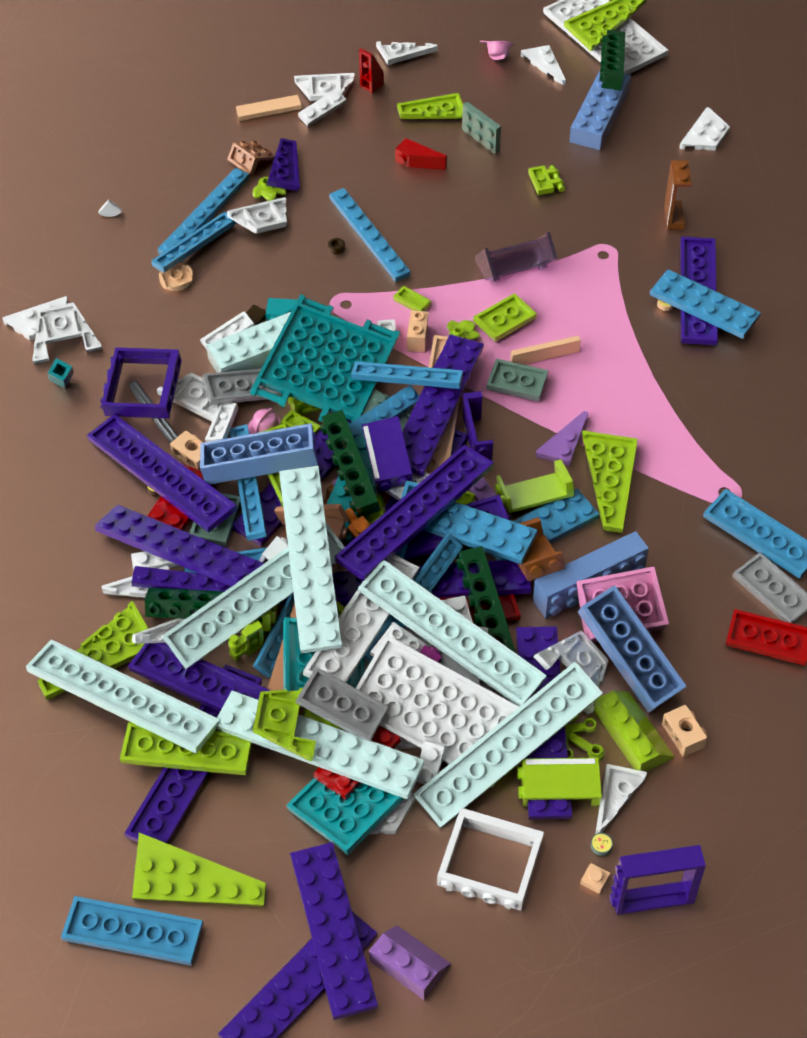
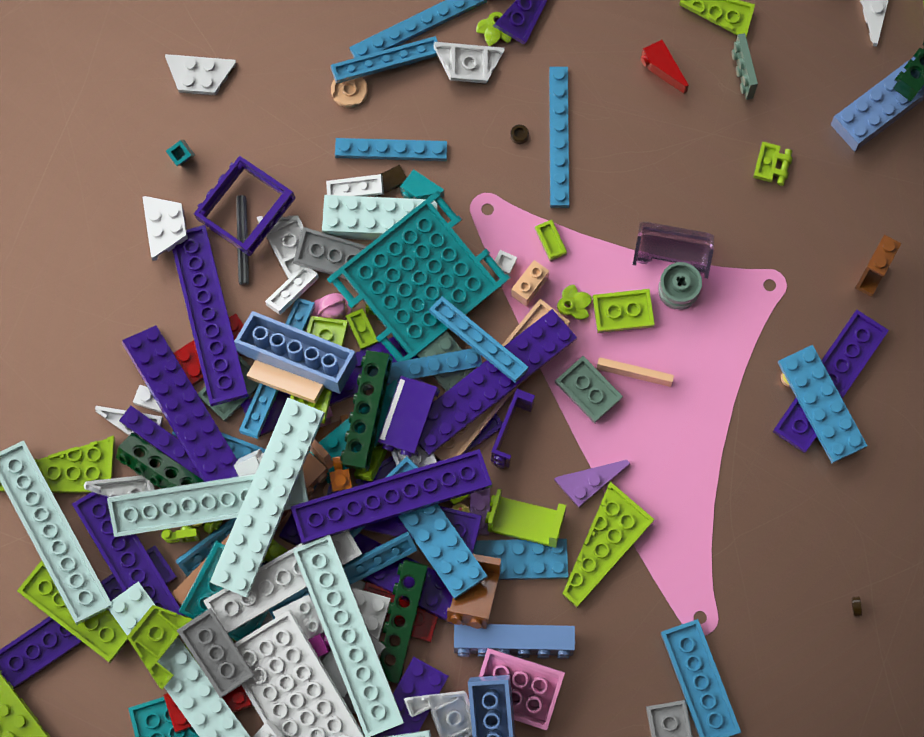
camera: 30 degrees right, 20 degrees up
white wing [32,302,102,364] -> none
light nougat brick [170,430,203,471] -> none
none -> white wing [143,196,188,261]
none -> light nougat tile [246,360,324,403]
none -> dark azure plate [335,138,447,161]
none -> sand green wheel [658,262,702,310]

